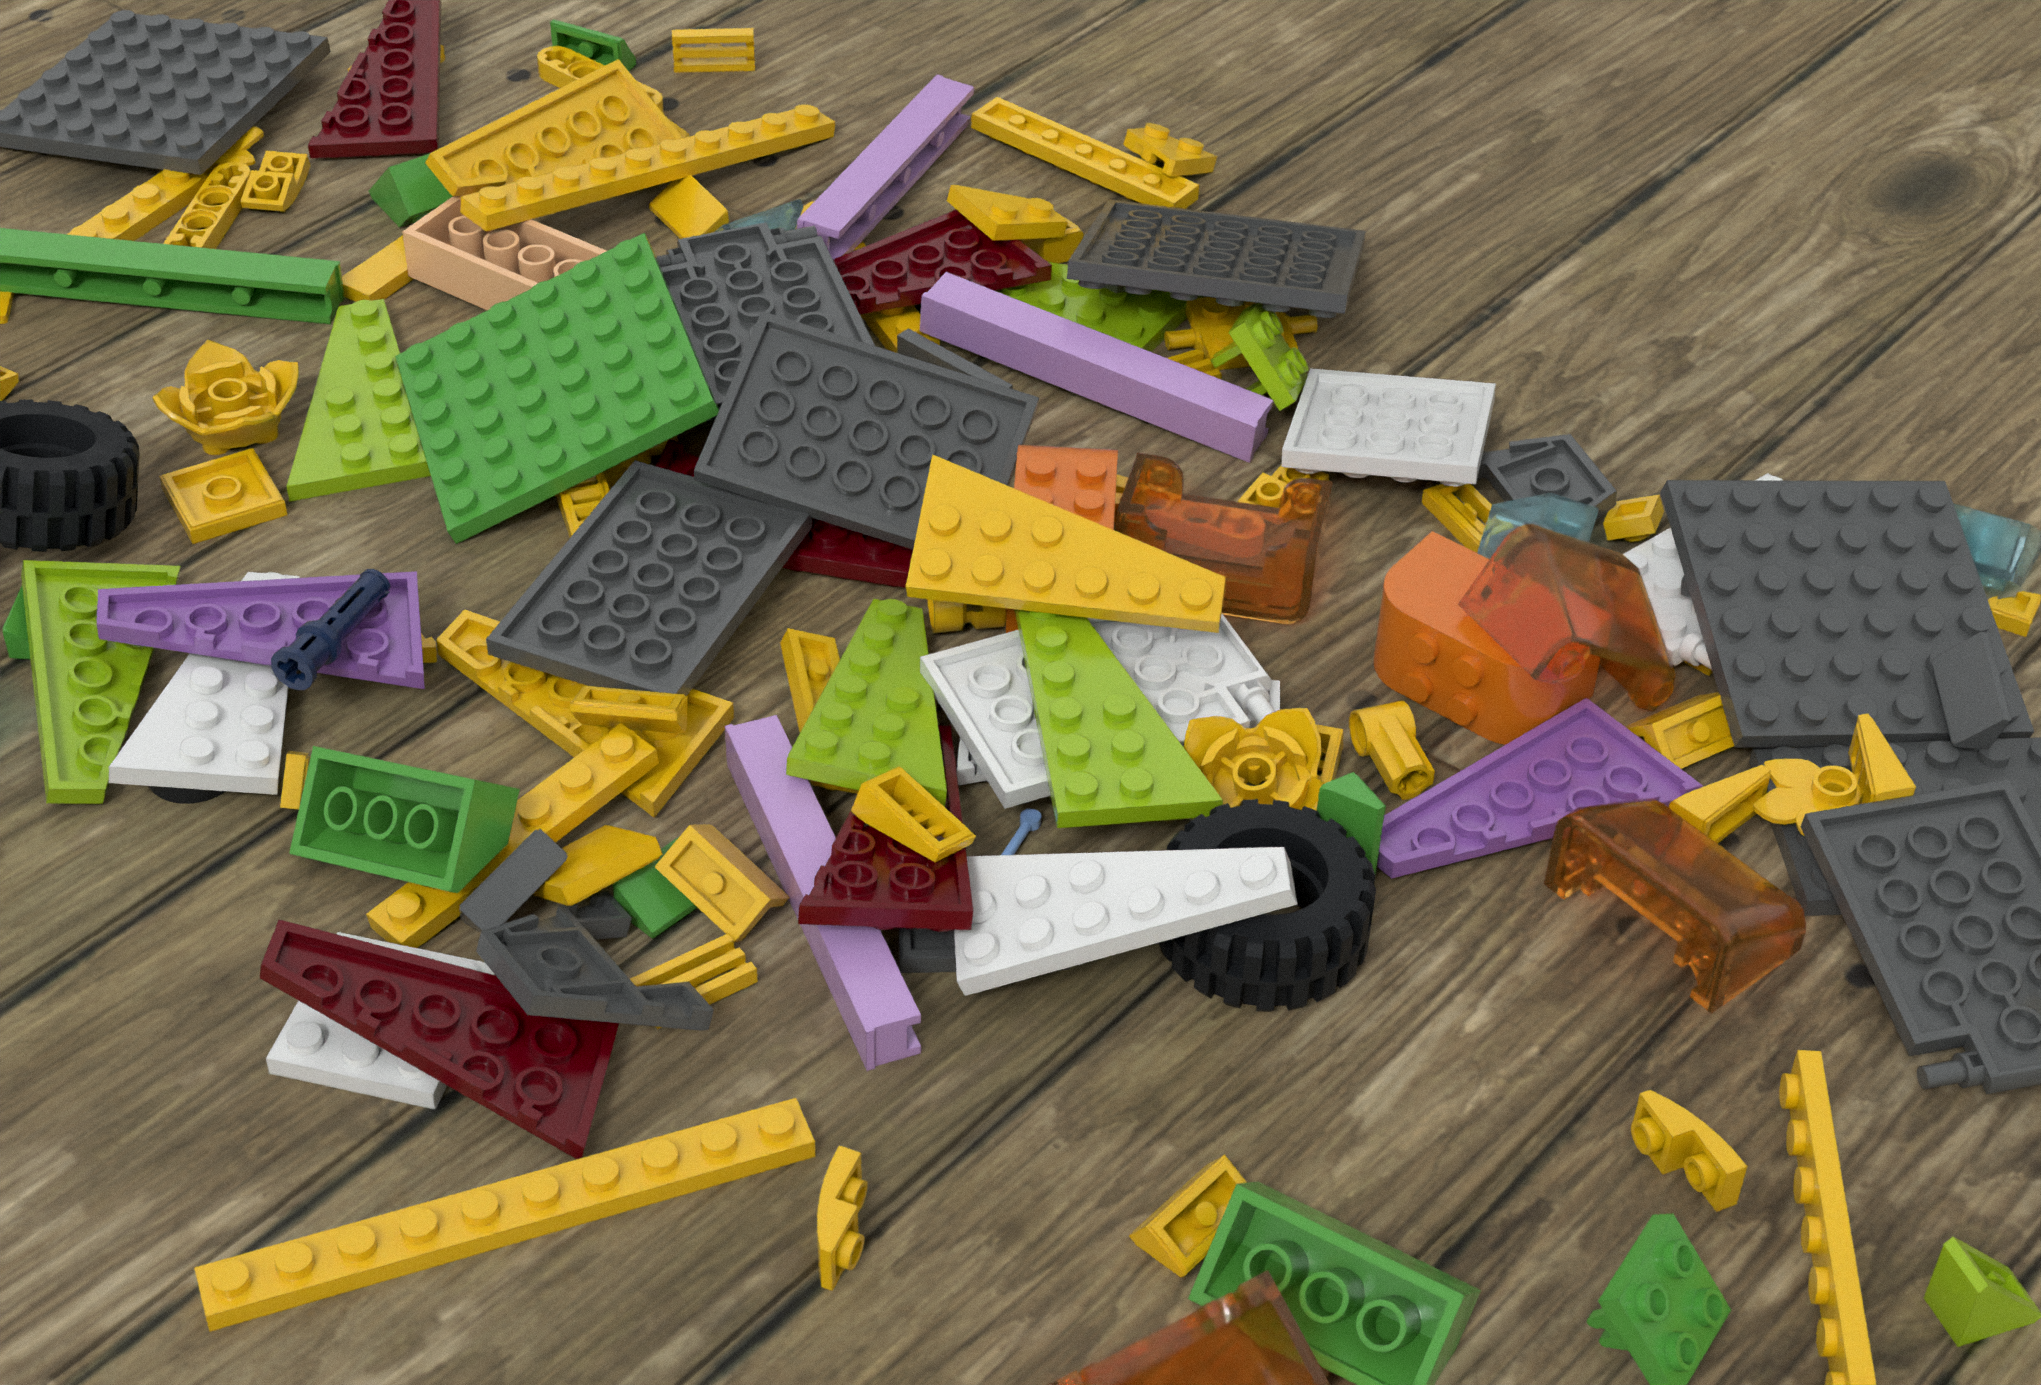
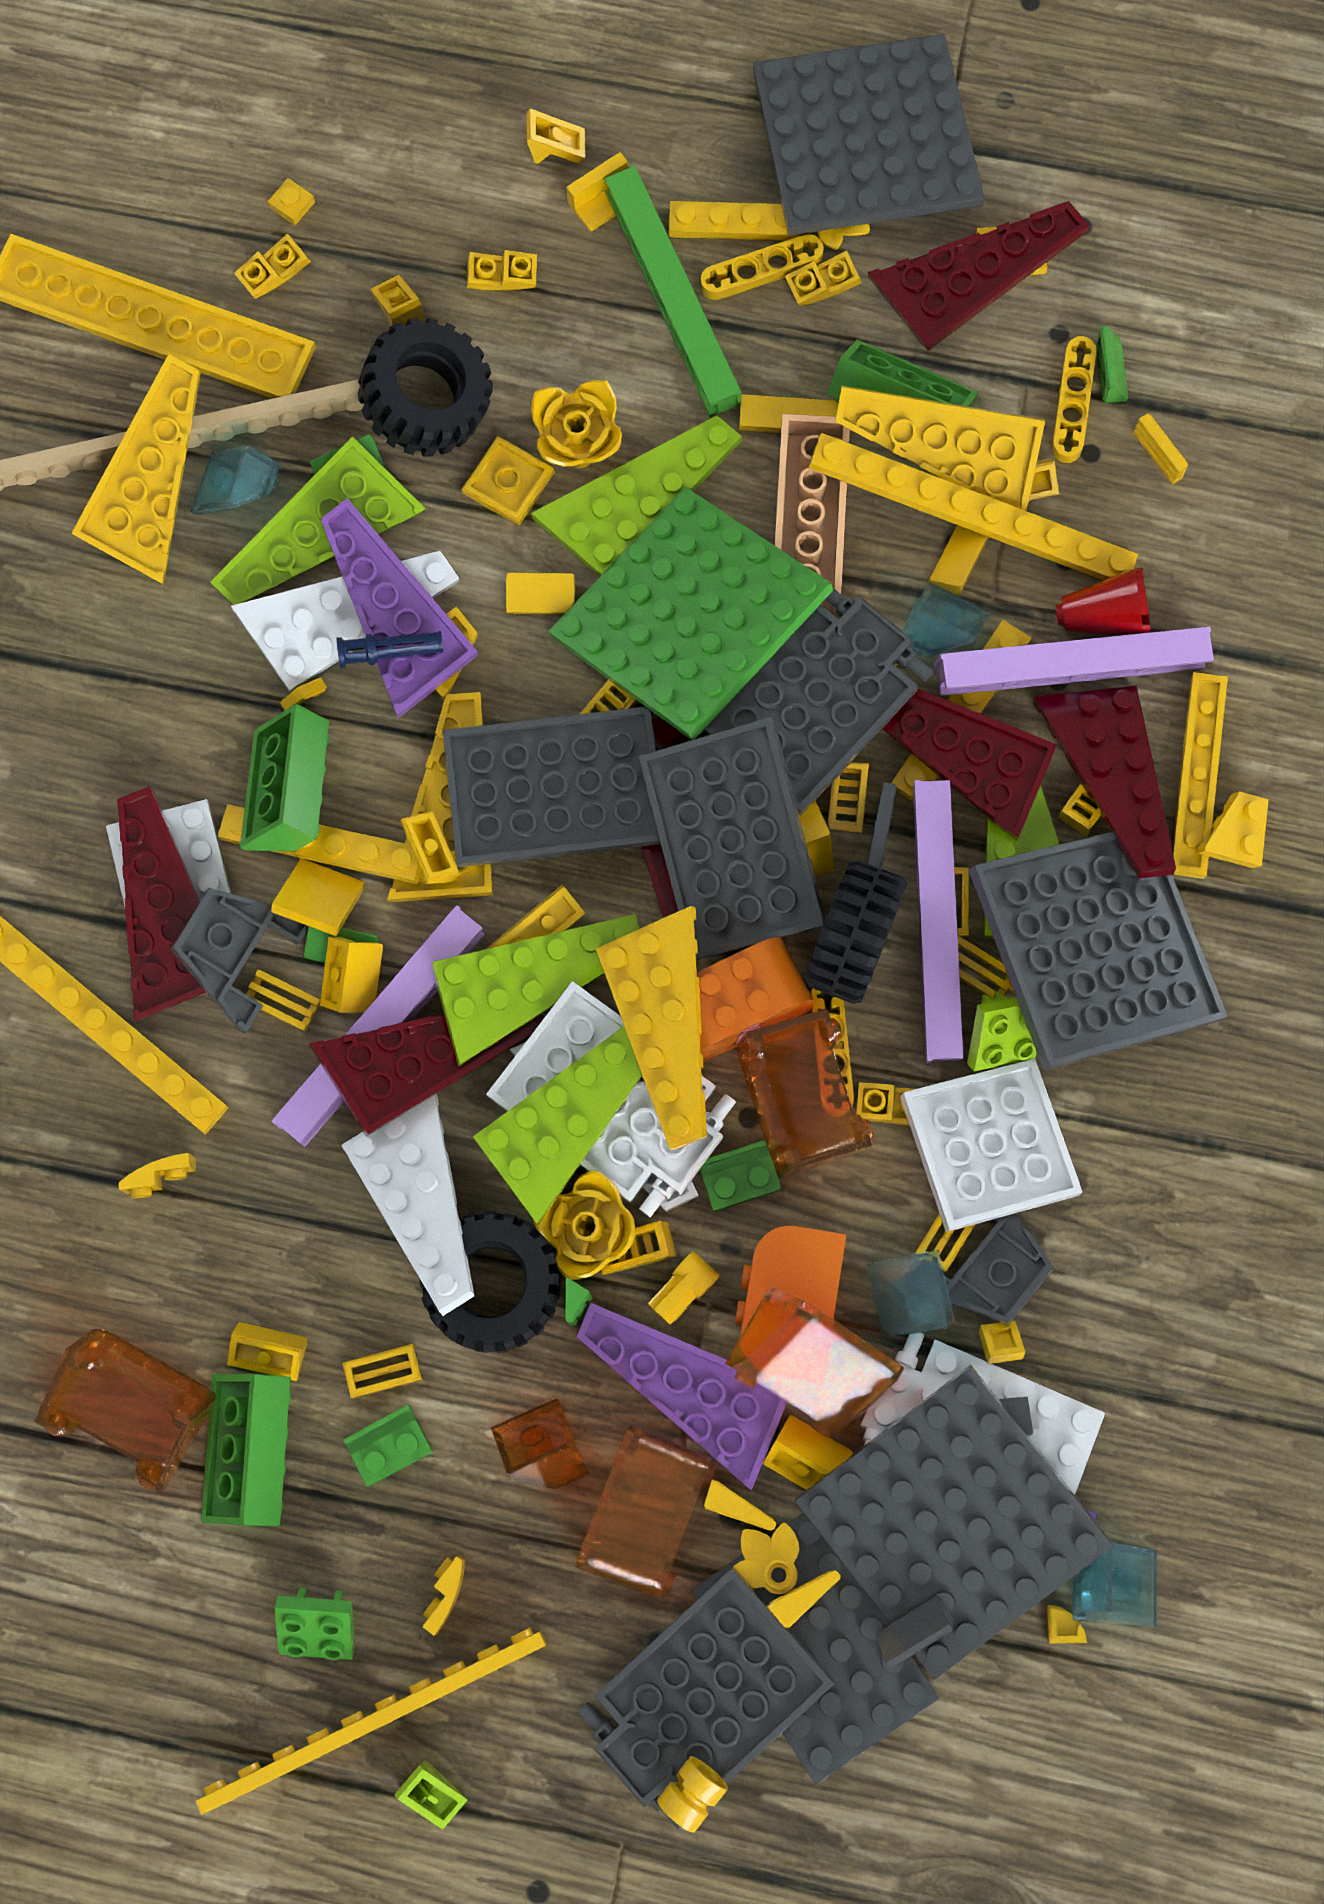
camera: 65 degrees right, 35 degrees up
dark grey slope [459,829,568,933] -> none
yellow slope [851,766,976,862] -> none
yellow wing [947,185,1068,241] -> none
light blue hinge [1001,809,1042,855] -> none
none -> yellow tile [342,1344,423,1399]
none -> bright green plate [343,1405,433,1488]
none -> clear orange slope [491,1398,589,1489]
none -> yellow slope [506,573,575,614]
none -> bright green plate [700,1140,782,1212]
none -> black tyre [804,860,907,1004]
none -> dark red wing [1033,685,1176,879]
none -> red cone [1056,567,1151,635]

